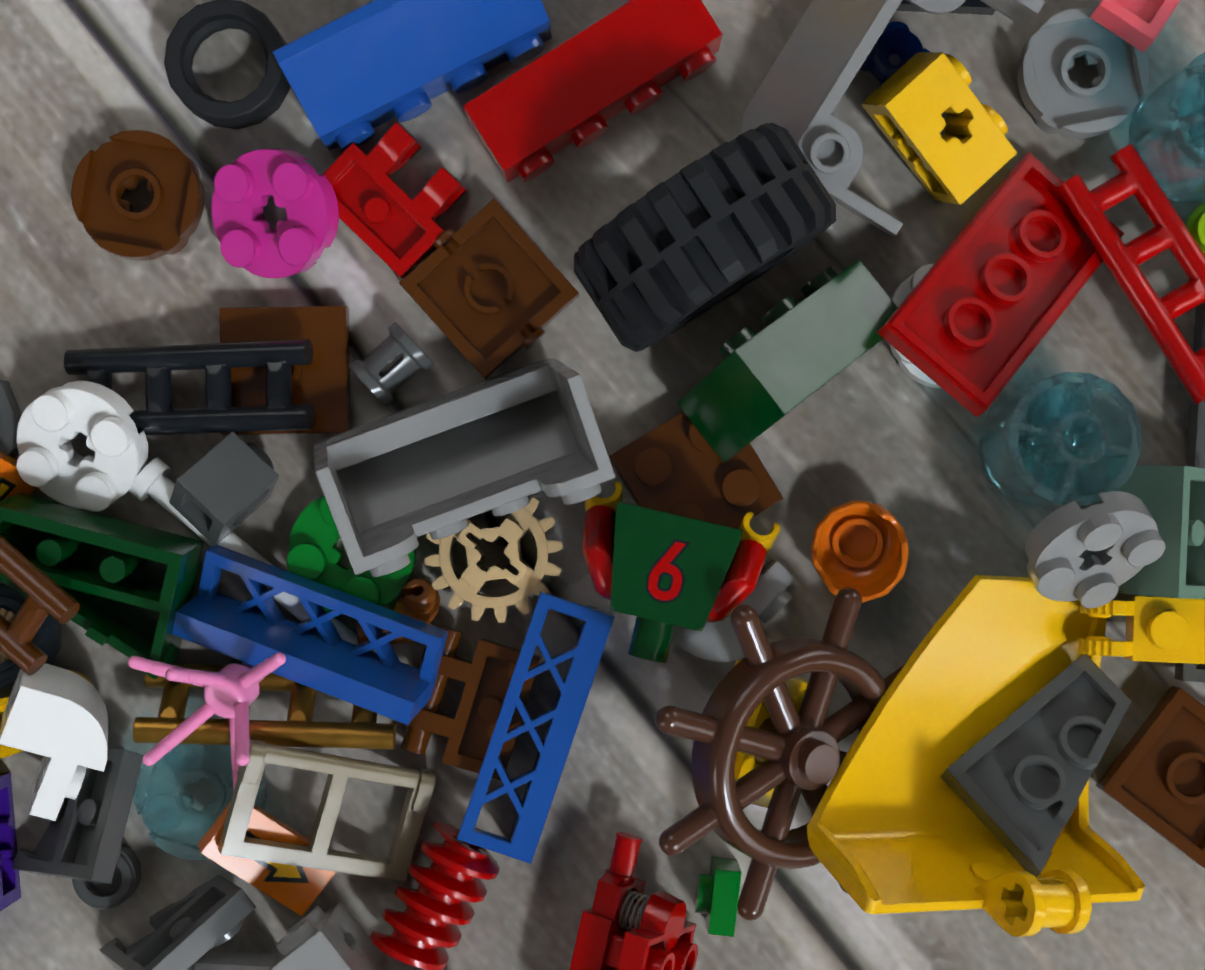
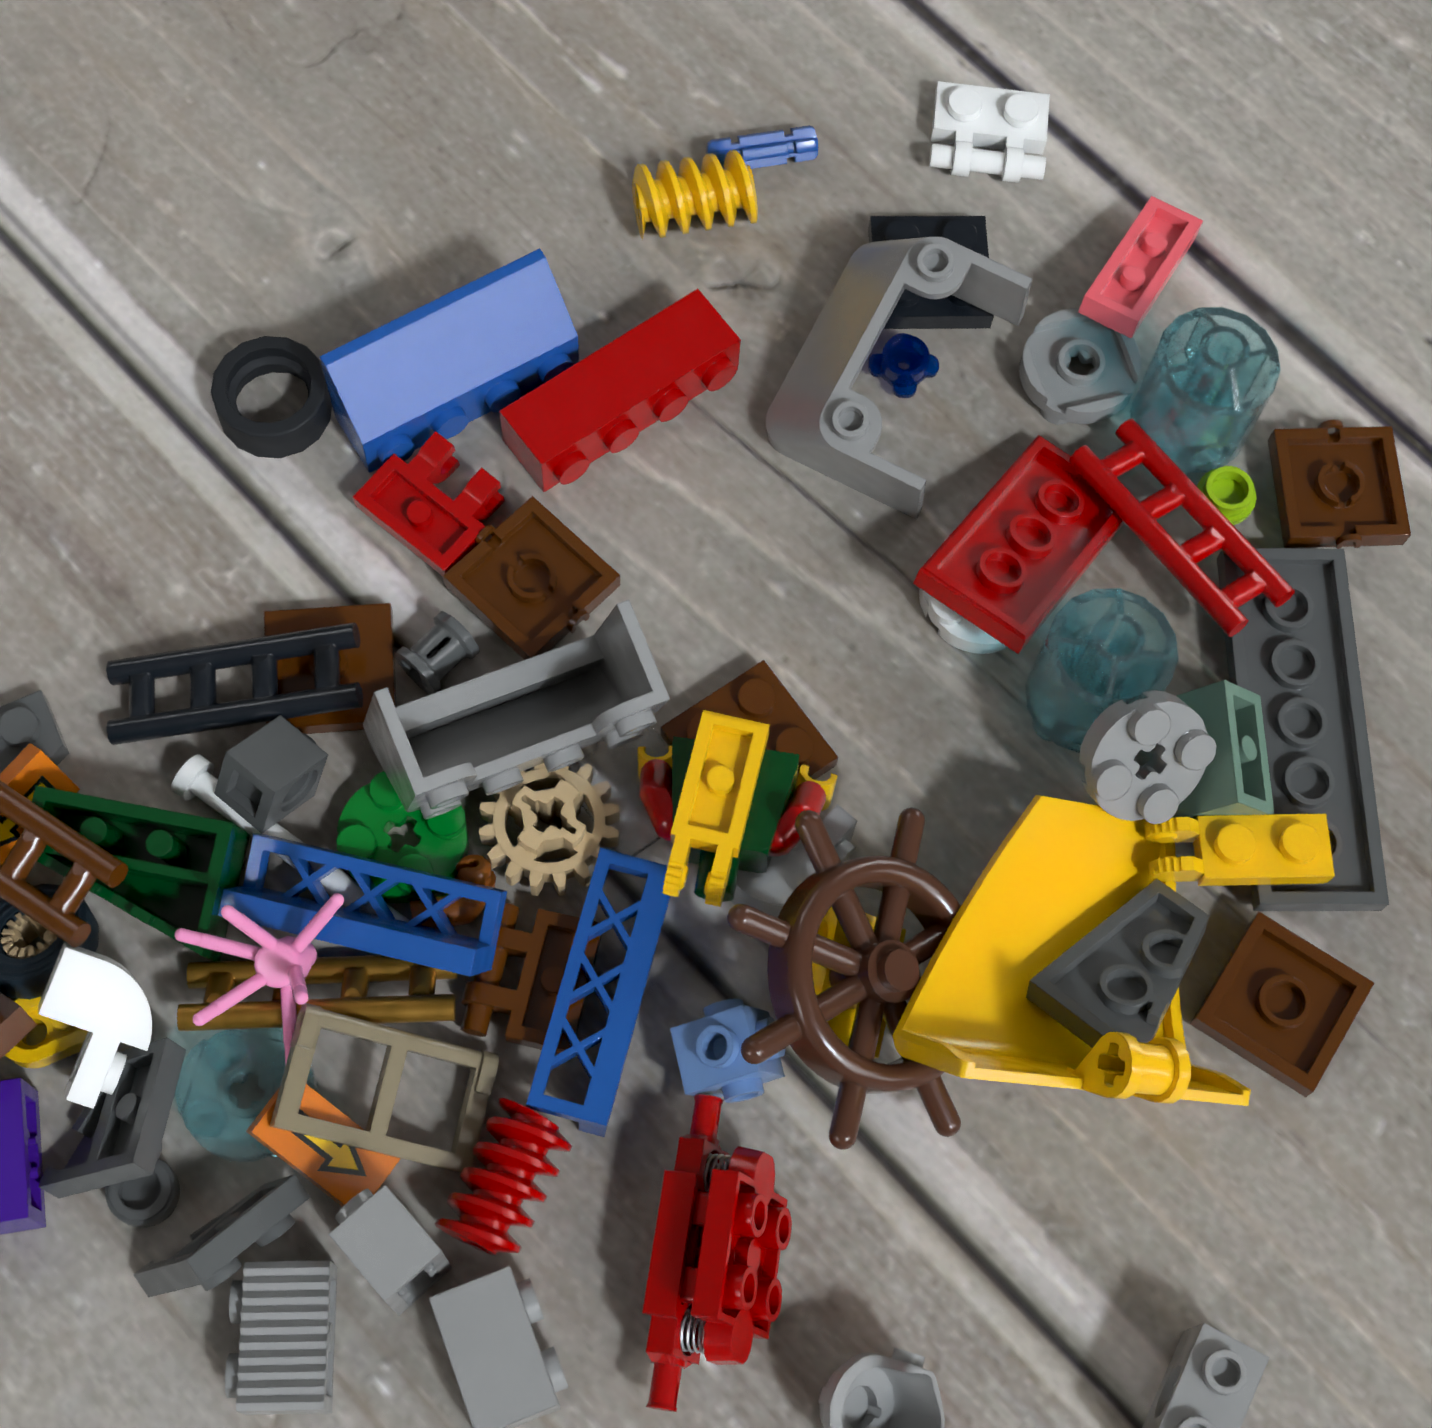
camera: 10 degrees left, 20 degrees down
white plate [16,380,149,512] -> none
reddish brown plate [71,130,204,261] -> none
dark pink plate [211,148,339,278] -> none
black tyre [574,123,836,352] -> none
wedge [677,259,898,463] -> none
green plate [695,857,741,937] -> none
orange hair [811,500,909,603] -> none
yellow brick [861,52,1017,205] -> none
none -> yellow hinge [662,710,770,907]
none -> medium blue brick [670,999,785,1103]

